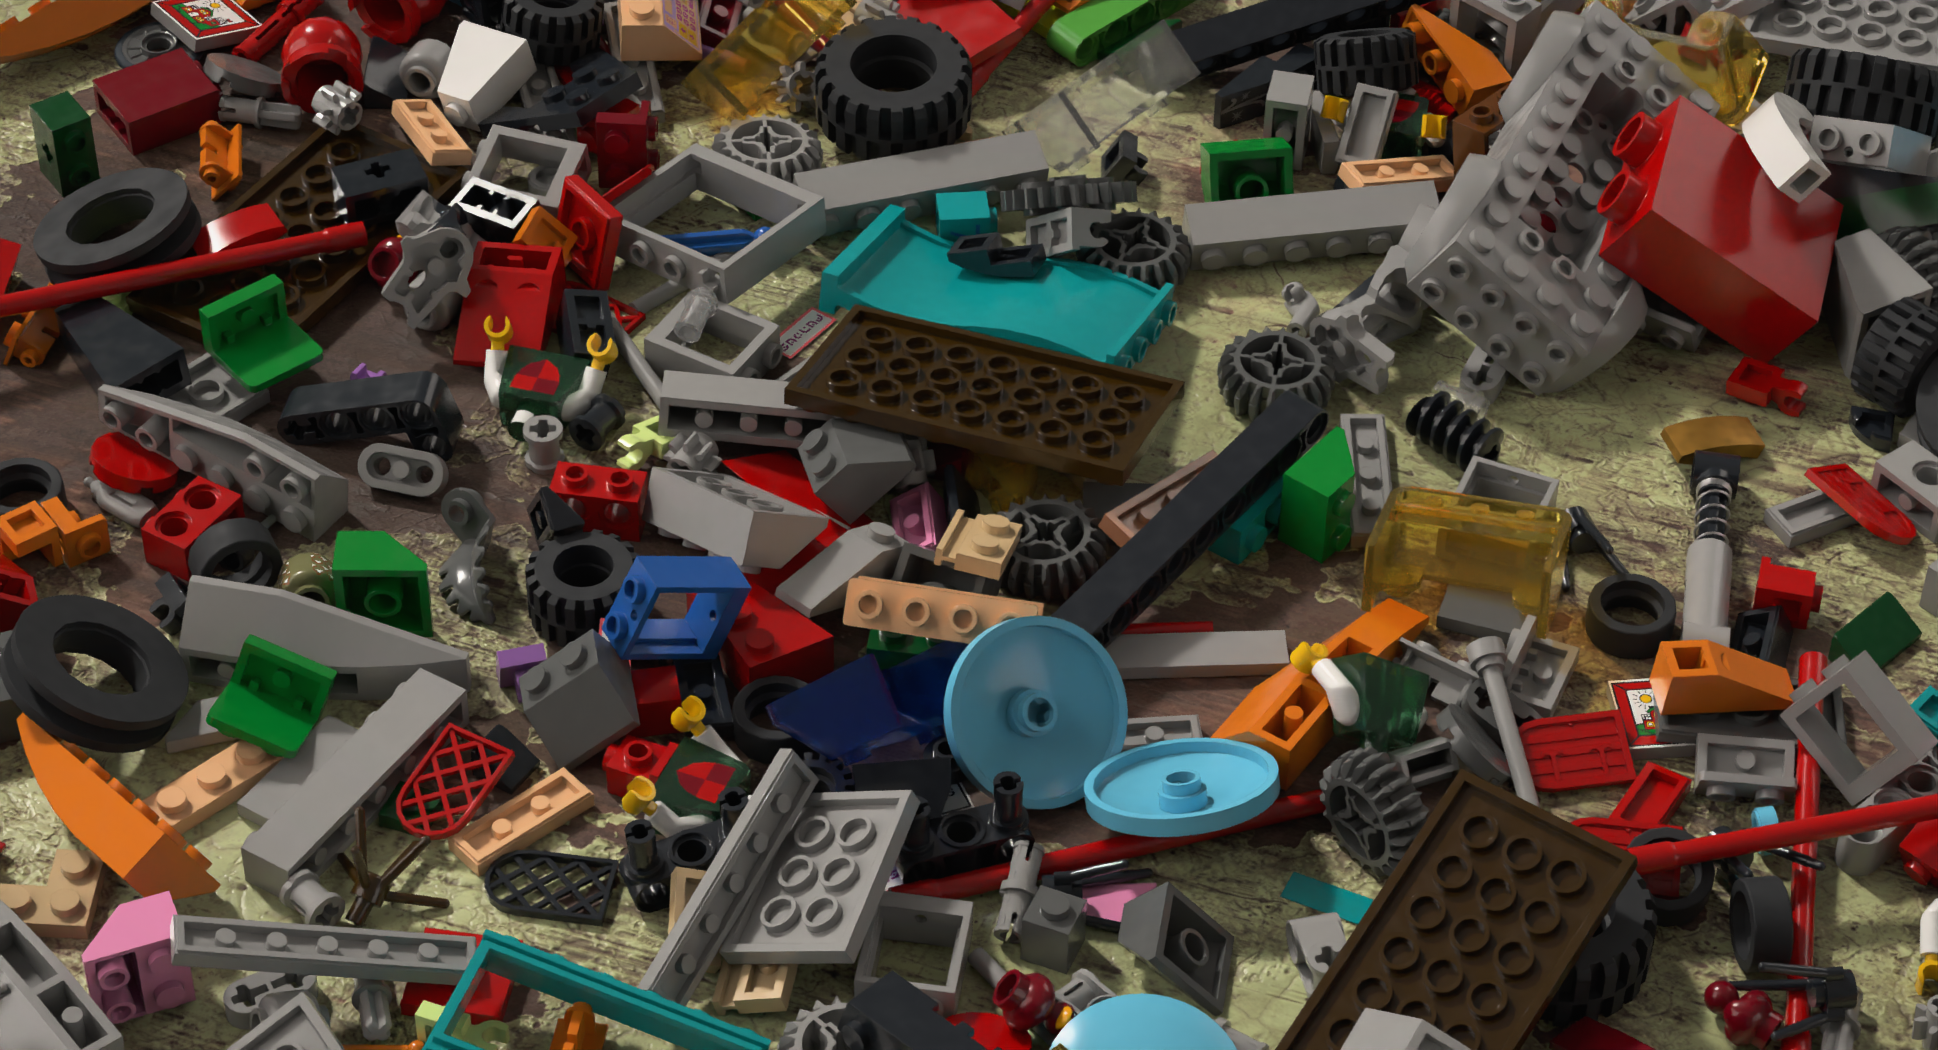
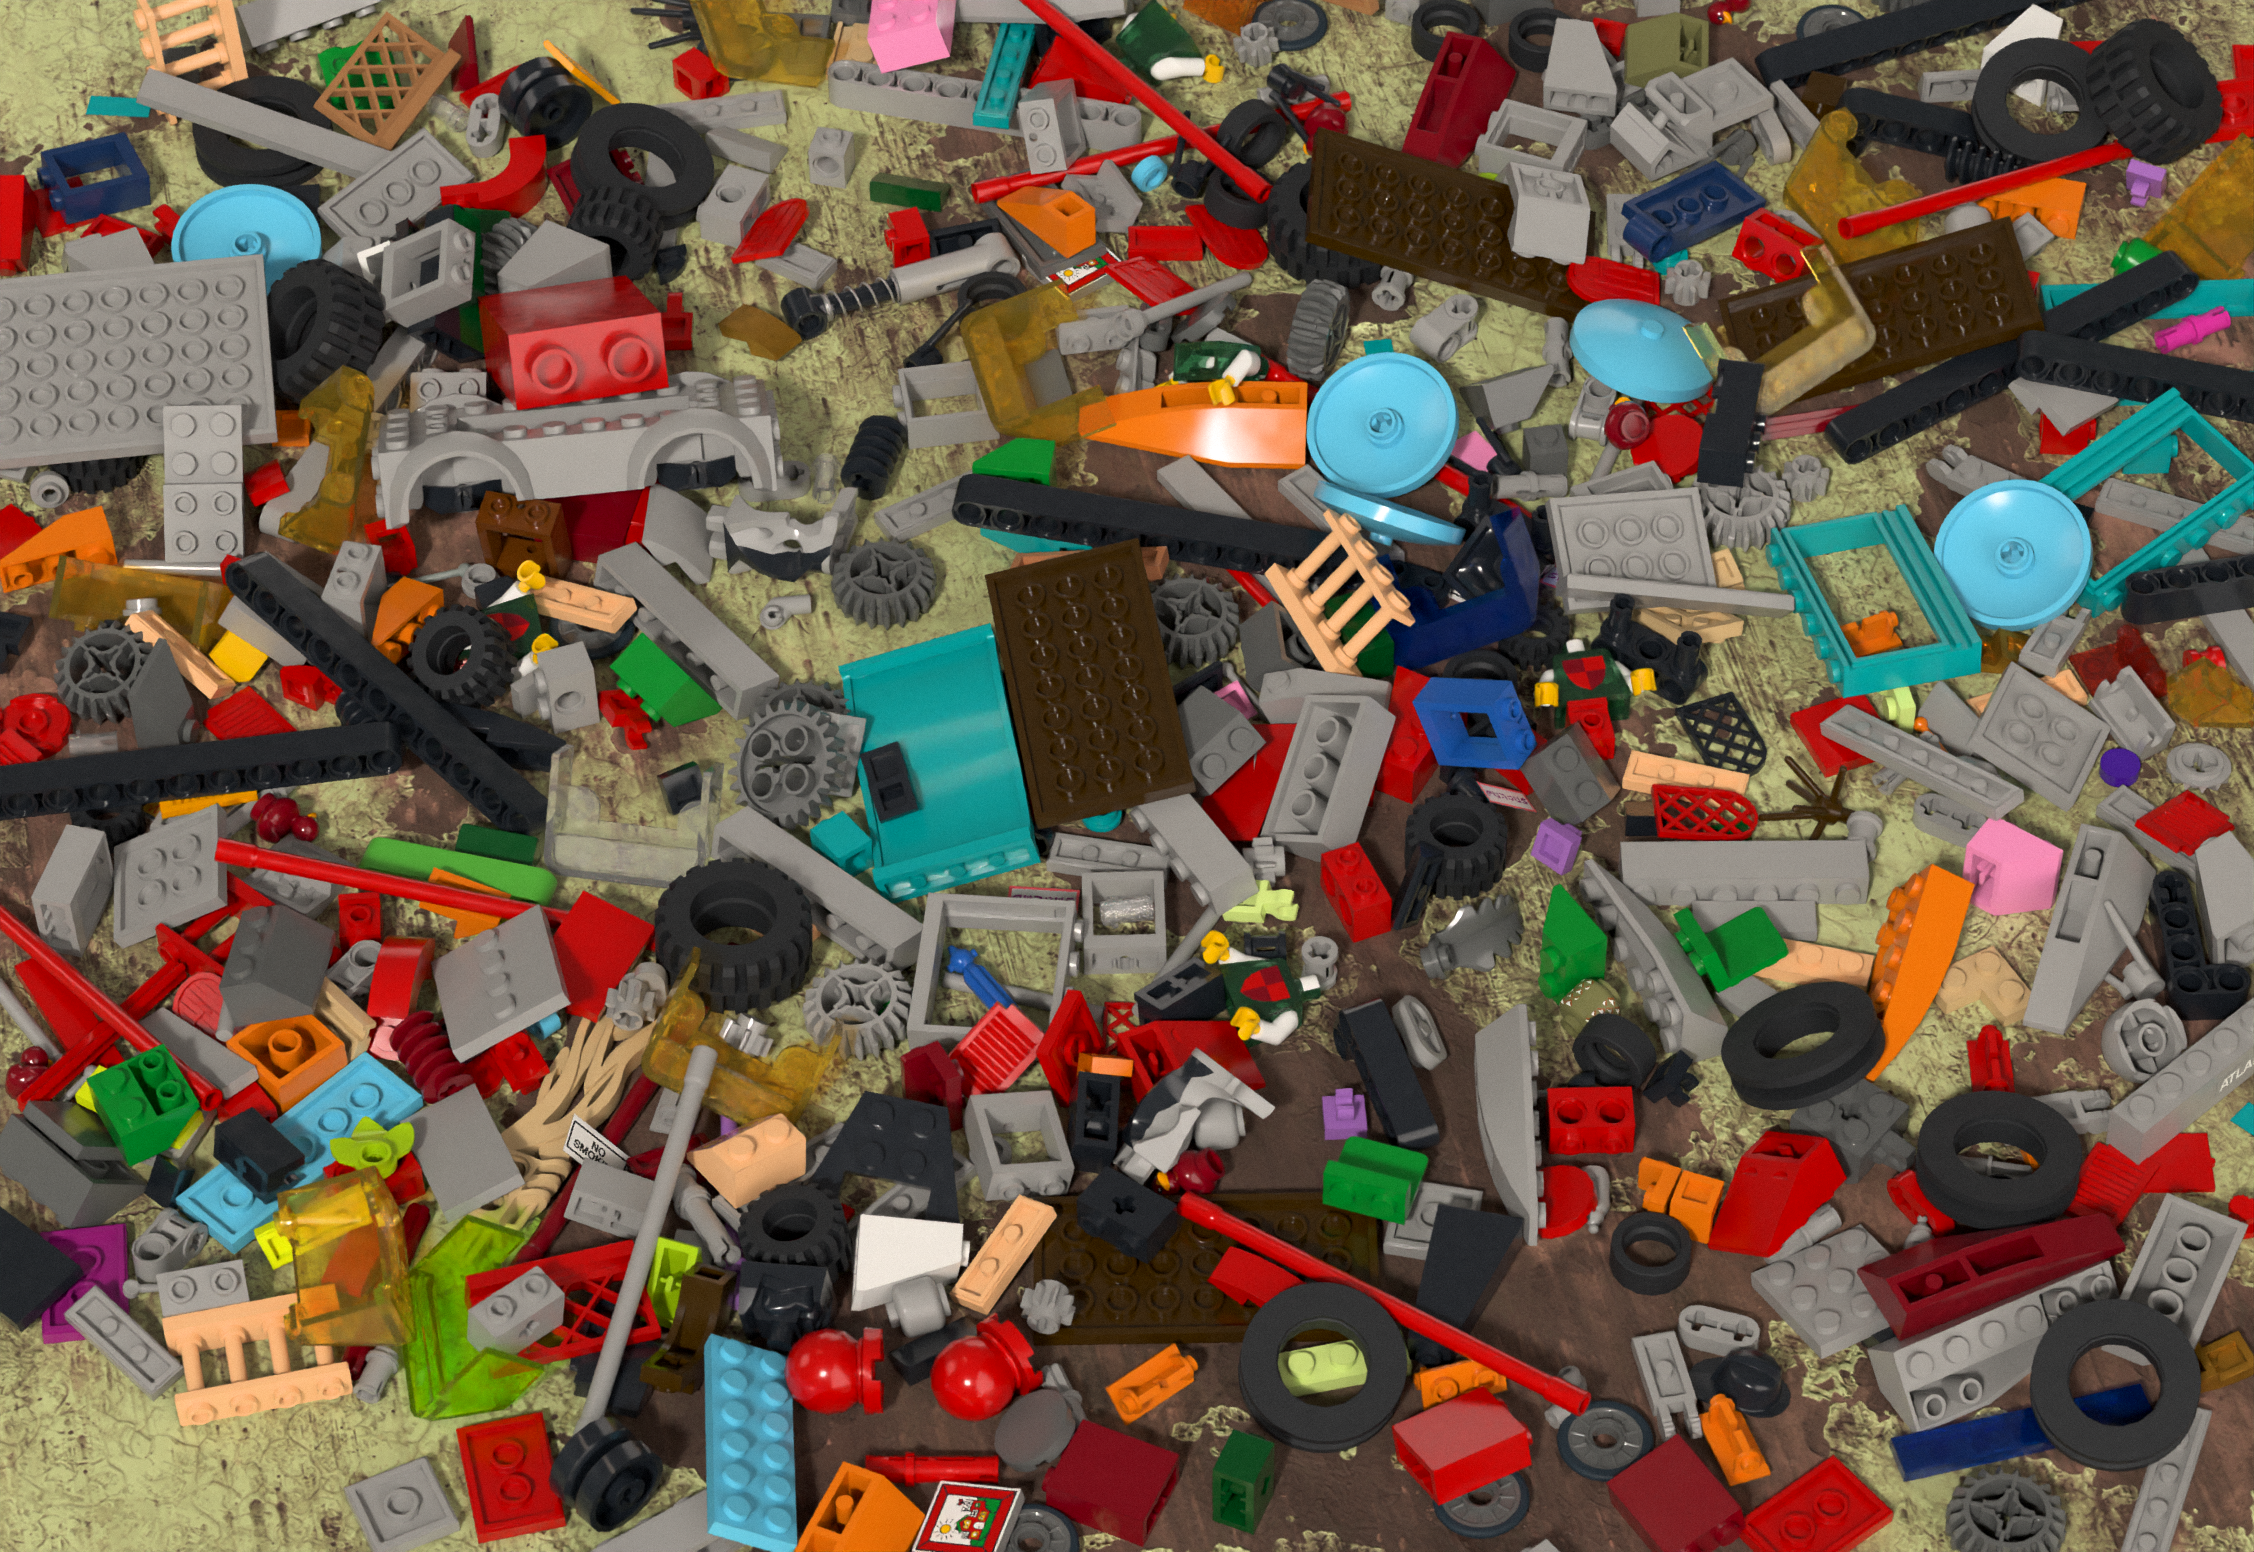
camera: 120 degrees left, 5 degrees up
tan plate [934,509,1022,580] -> none
light grey tile [1335,83,1399,165] -> none
white arch [1742,92,1831,203] -> none

